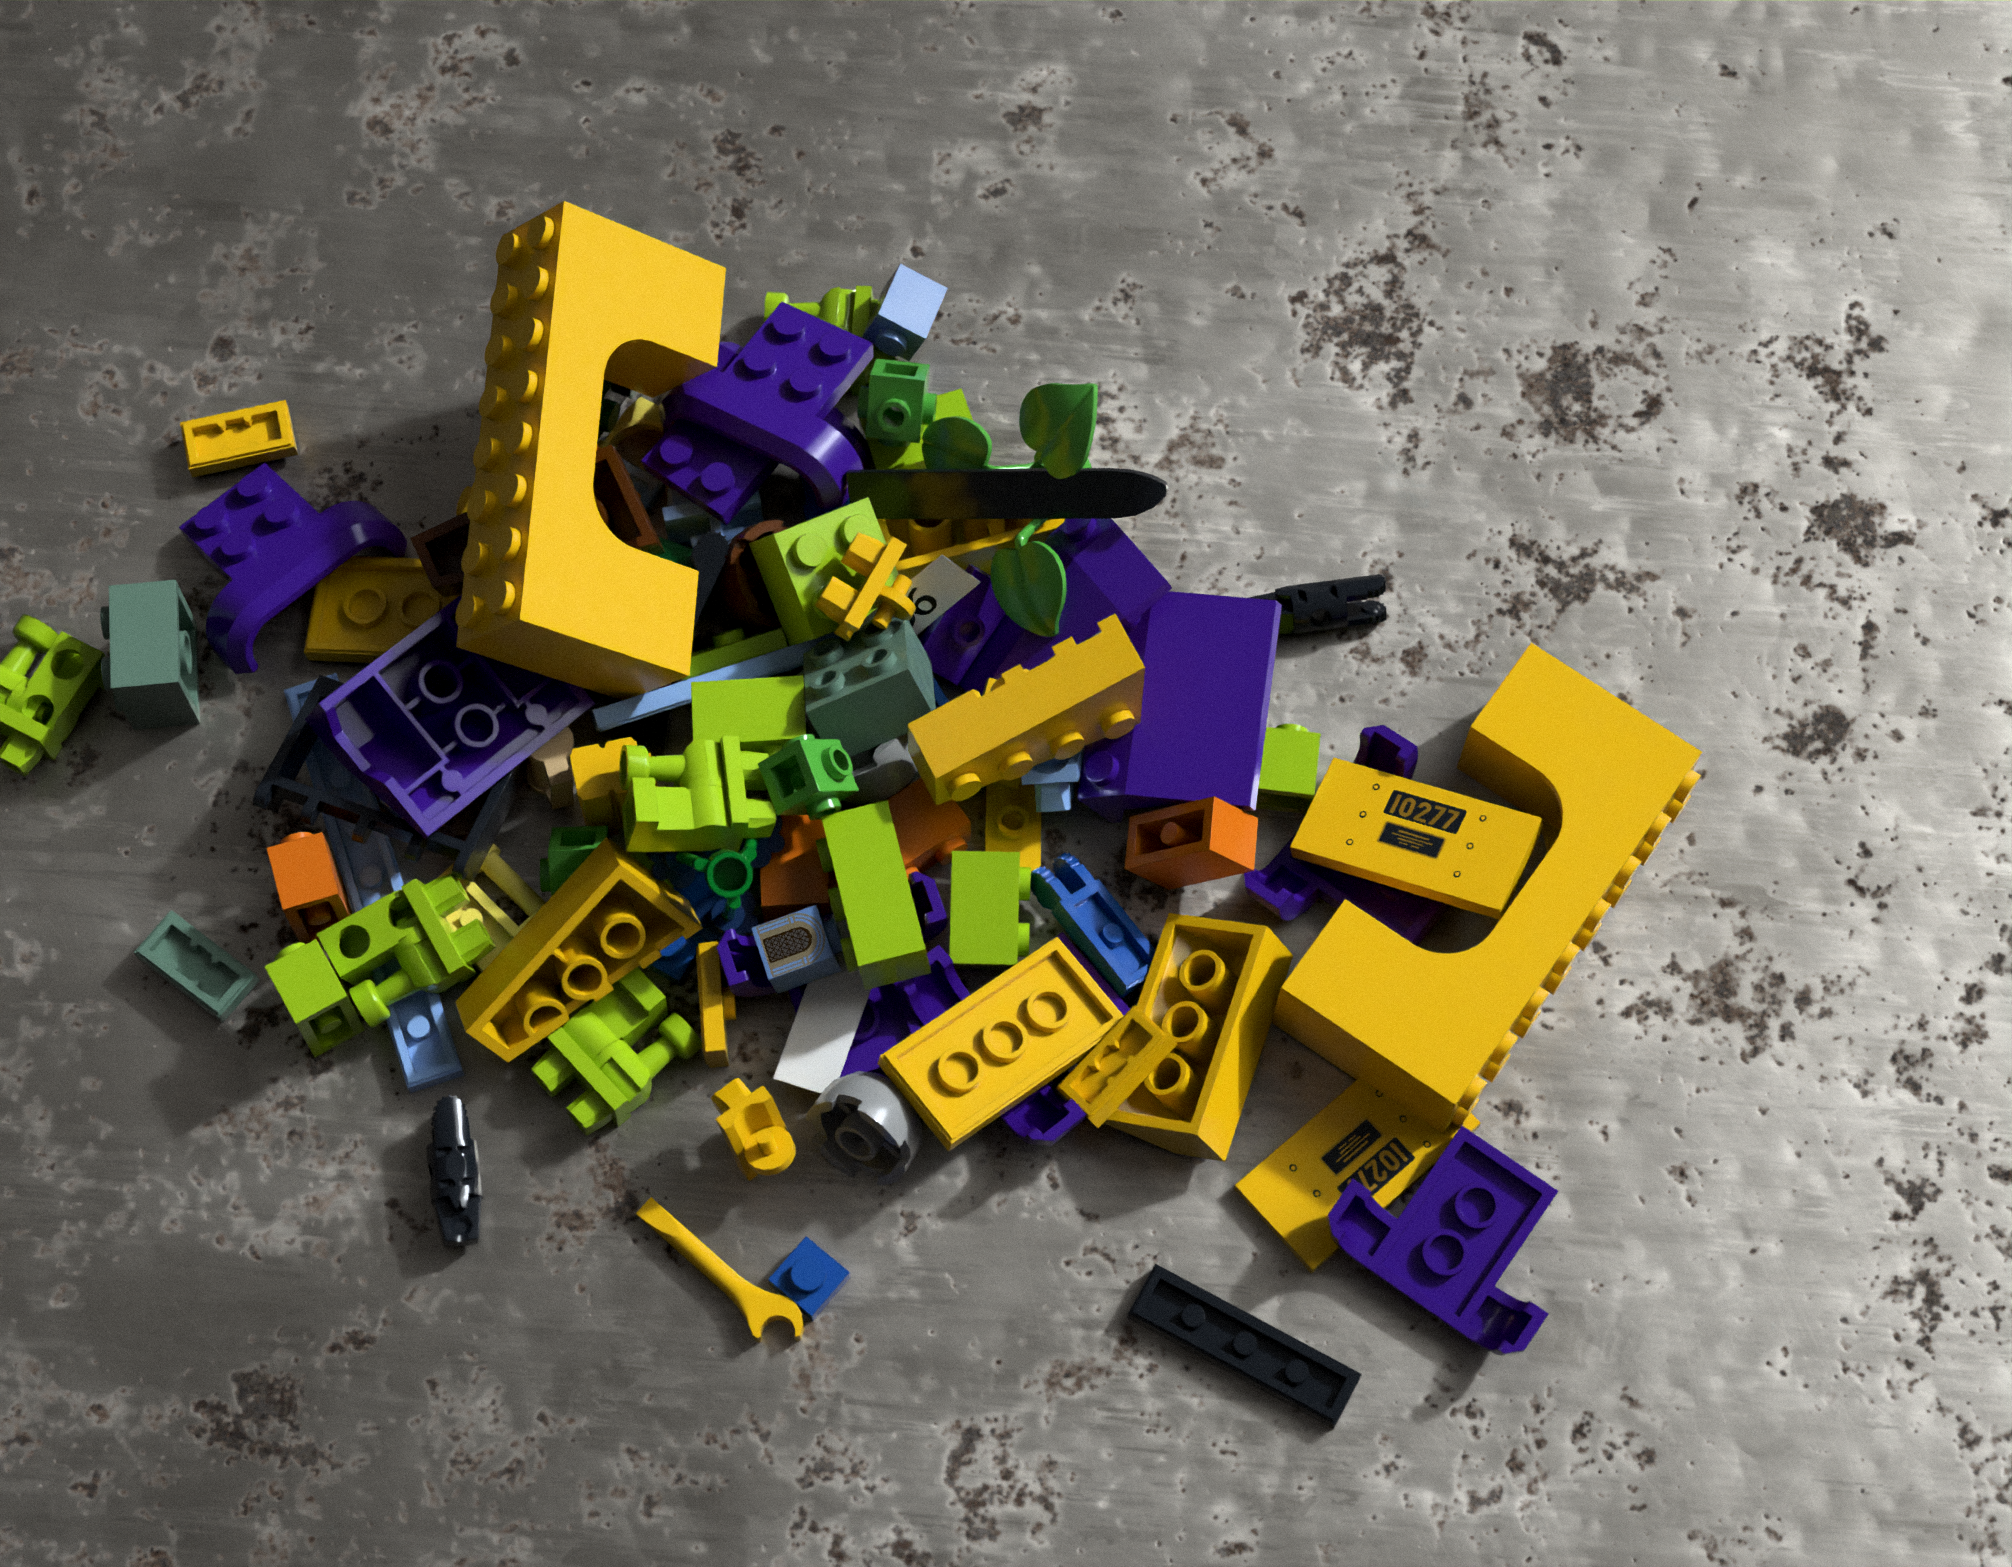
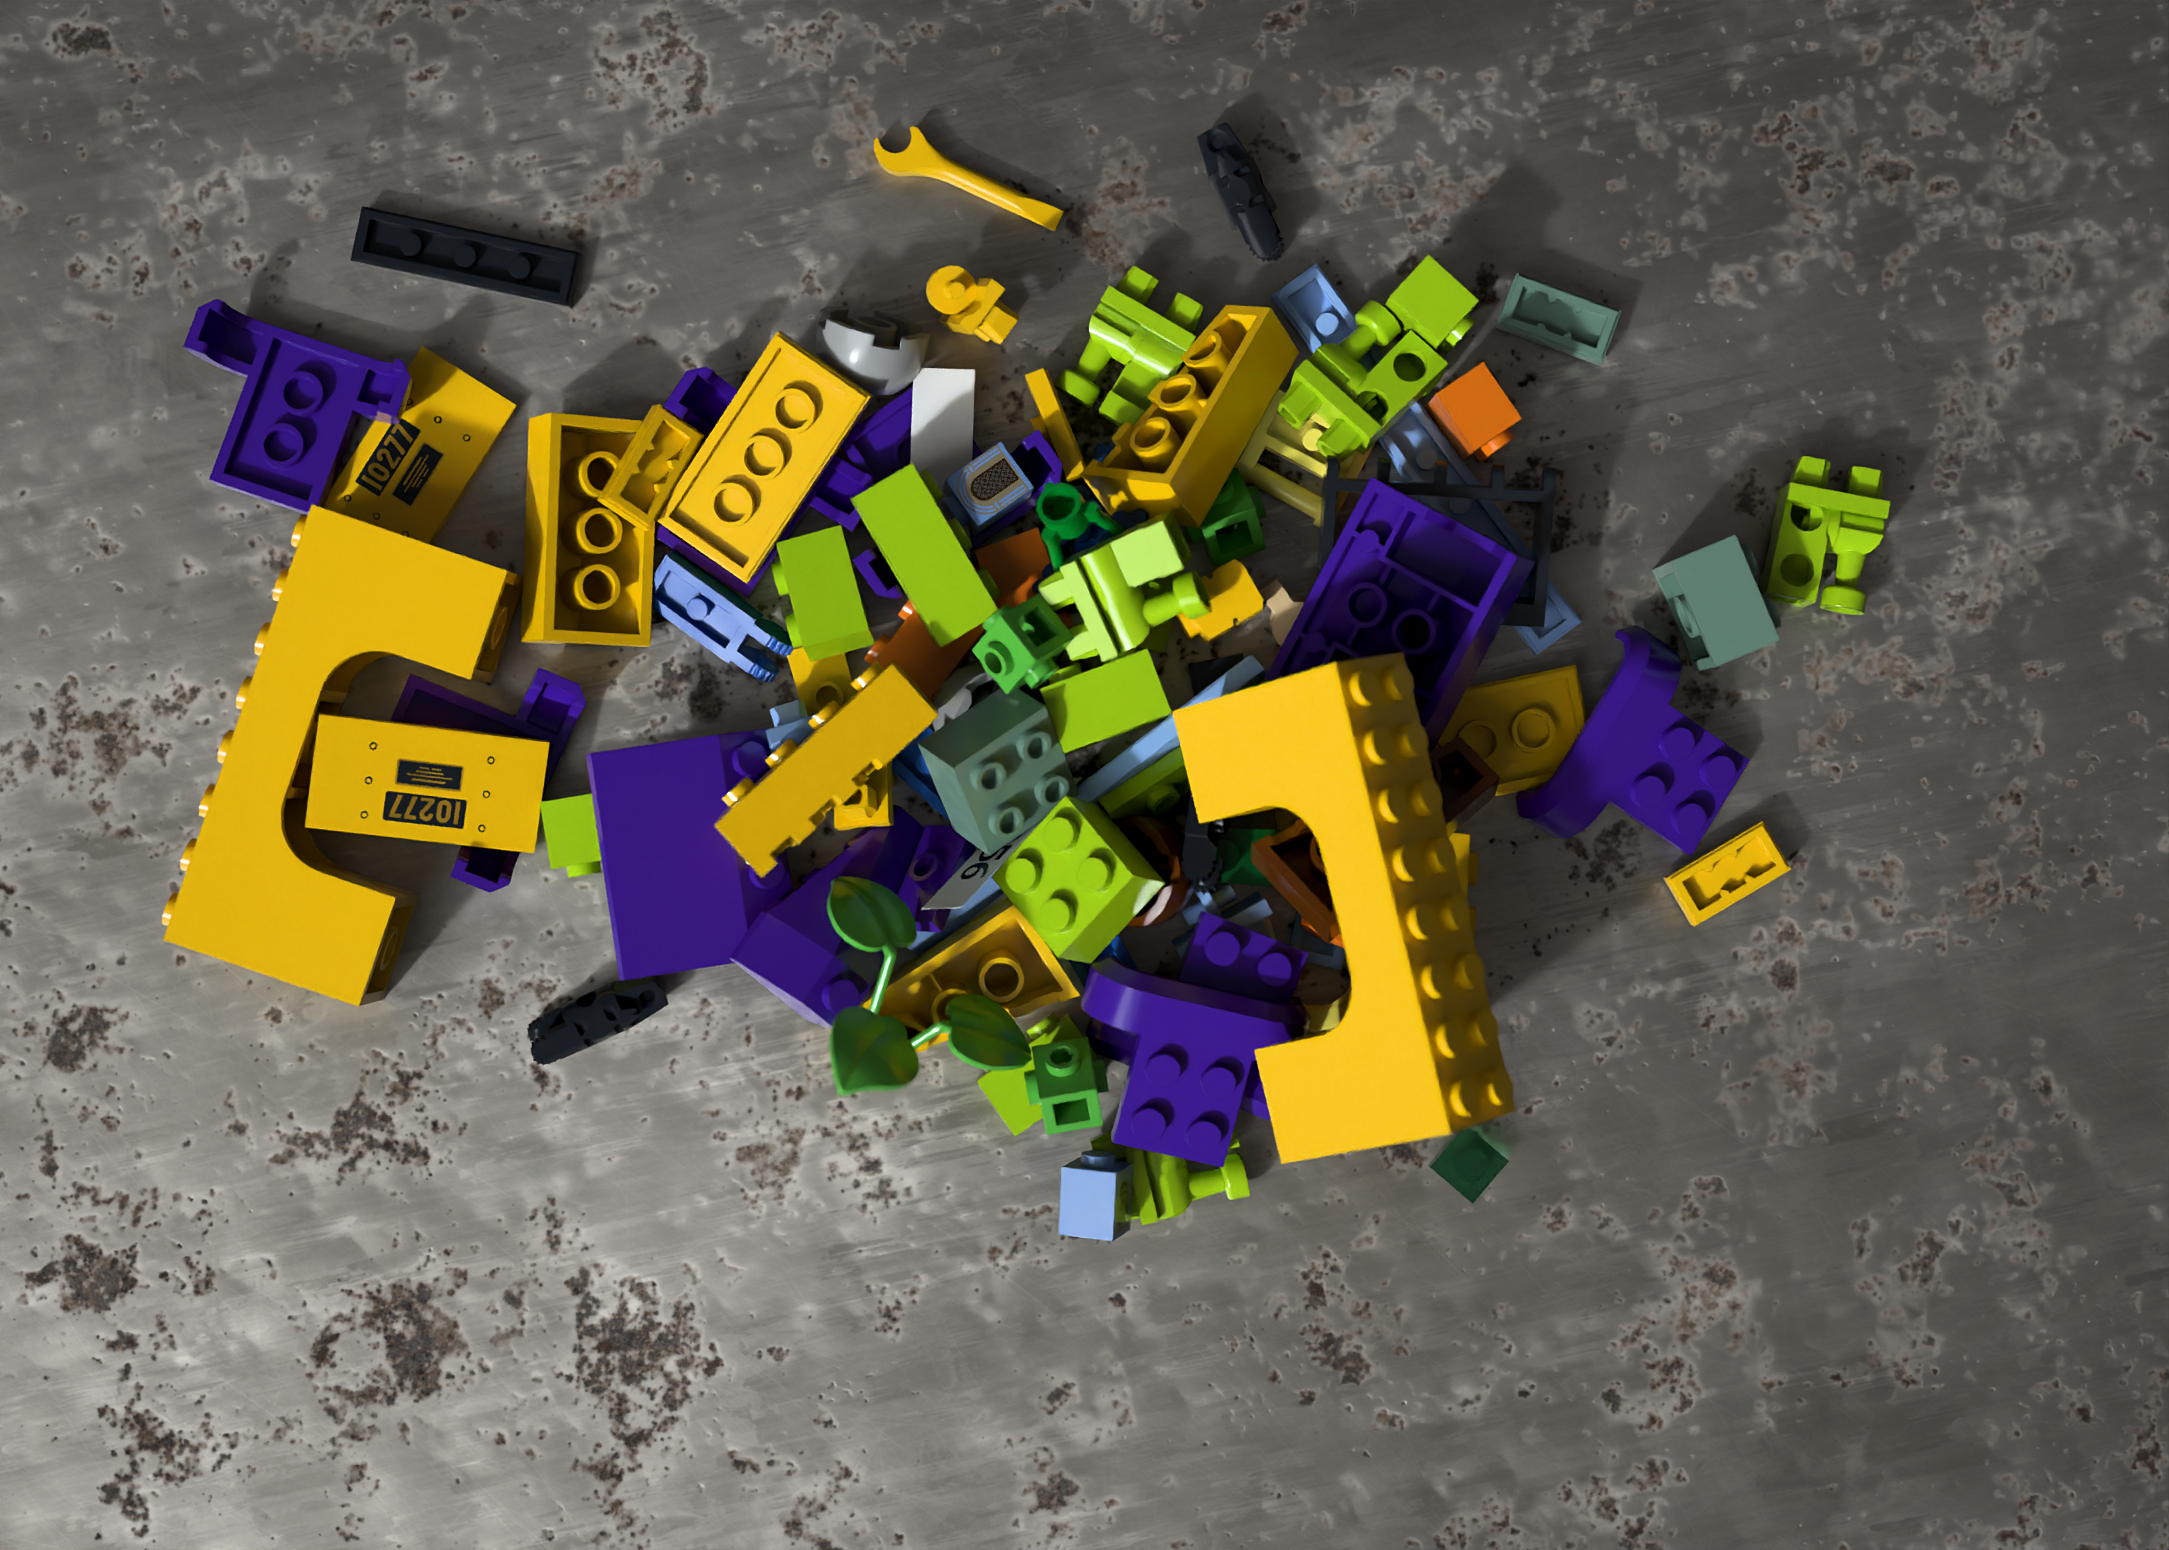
camera: 165 degrees right, 20 degrees up
blue plate [768,1236,851,1321] -> none
yellow hips [815,532,916,641] -> none
black piece [846,468,1169,519] -> none
orange brick [1125,796,1258,890] -> none

